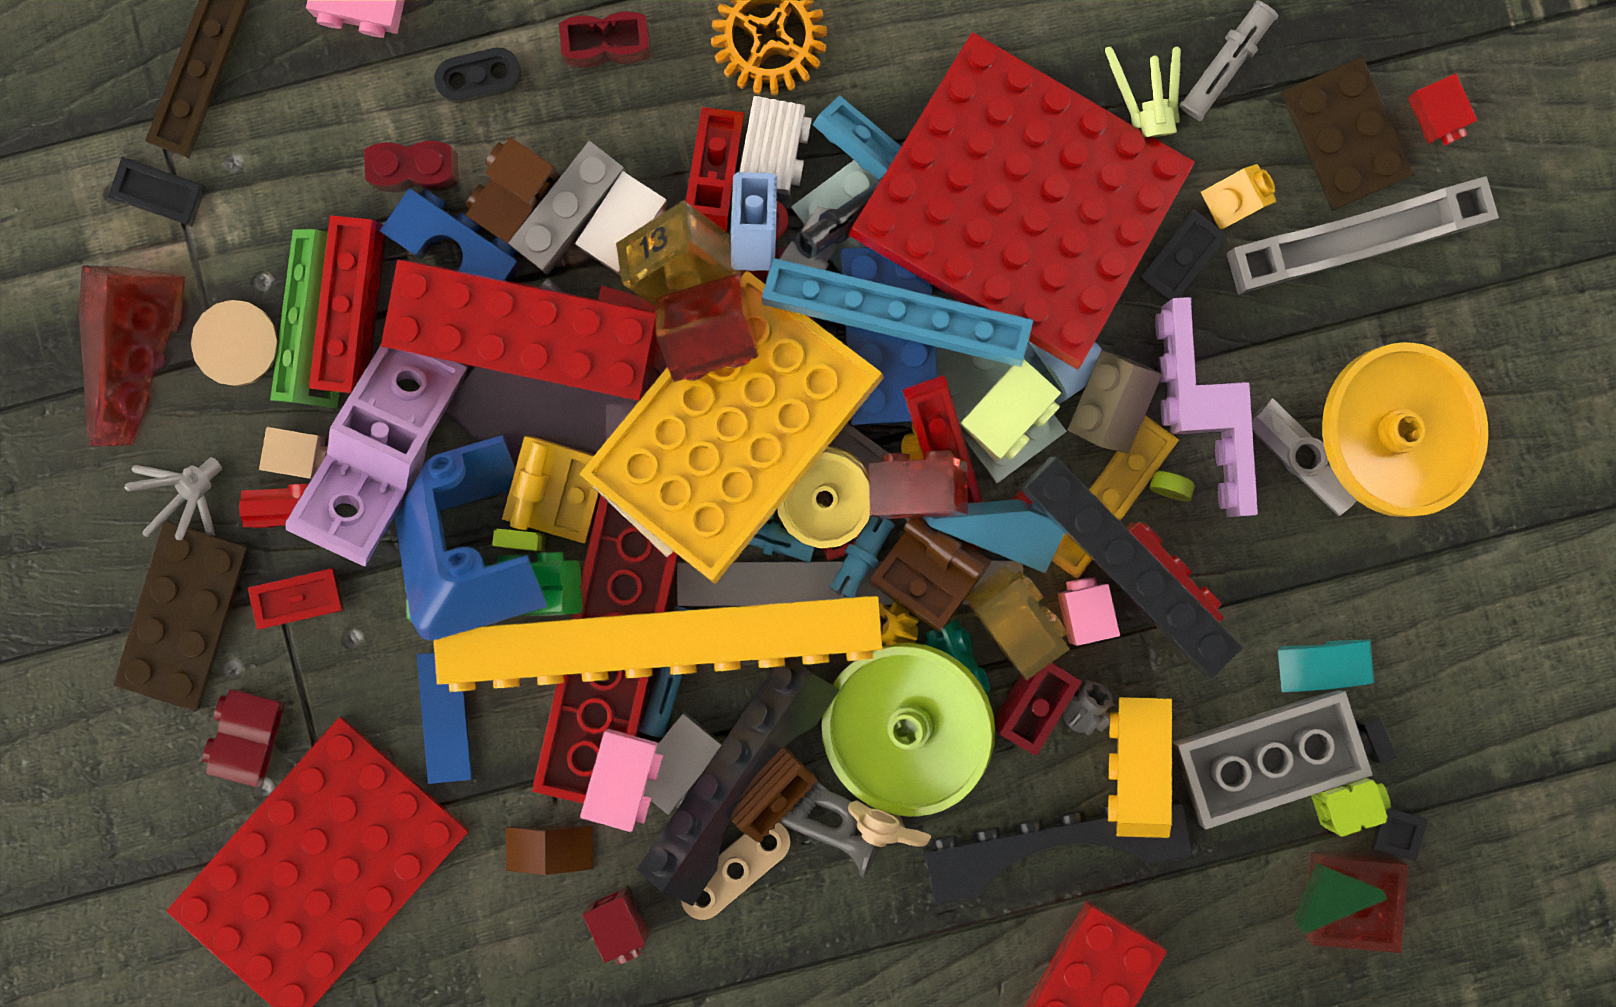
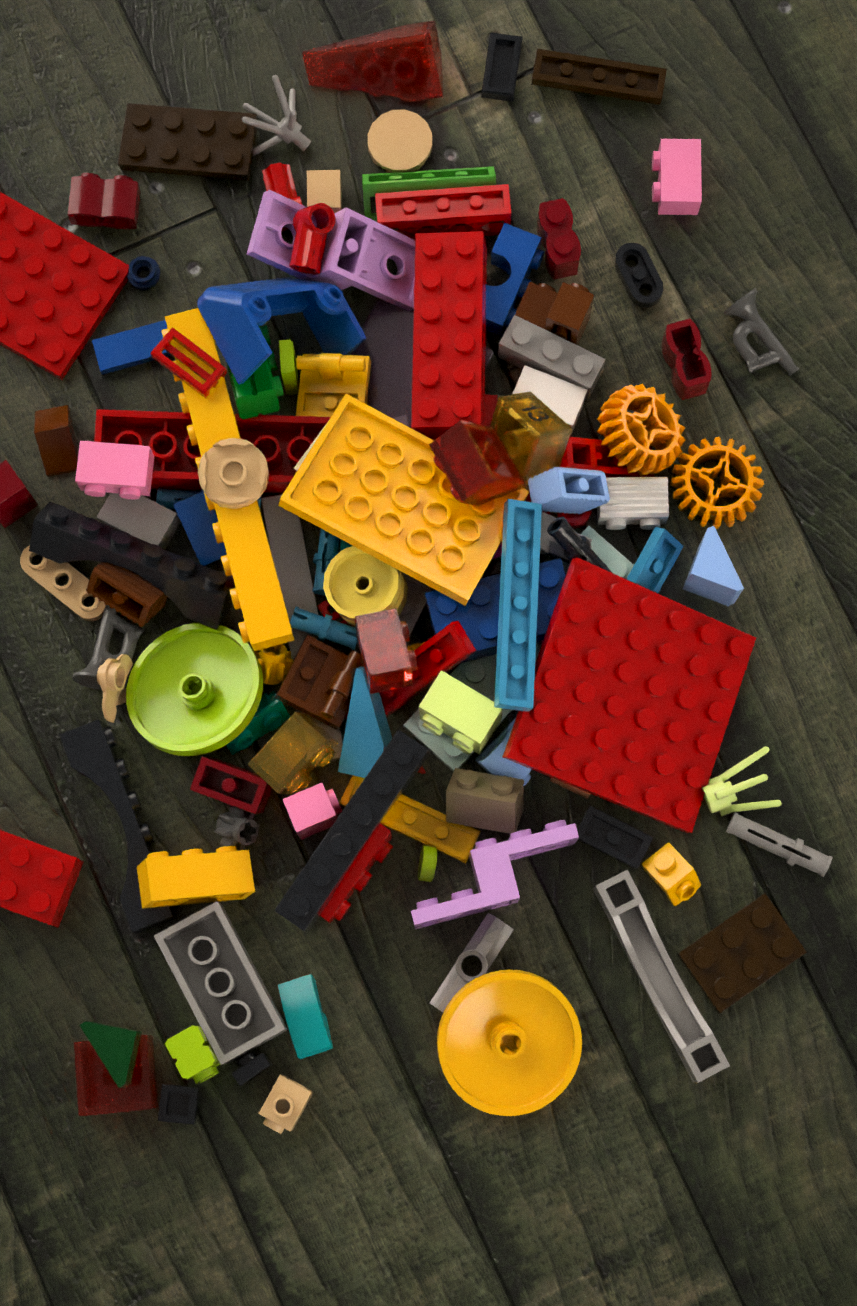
camera: 80 degrees right, 10 degrees down
red plate [248,568,344,630] -> none
red brick [1407,73,1478,146] -> none
none -> dark blue plate [127,256,161,290]
none -> red tile [150,327,227,398]
none -> blue tile [173,490,227,566]
none -> tan tile [198,438,269,509]
none -> tan brick [258,1074,313,1134]
none -> red piece [289,203,335,275]
none -> light orange gear [597,383,686,476]
none -> light blue slope [683,526,744,606]

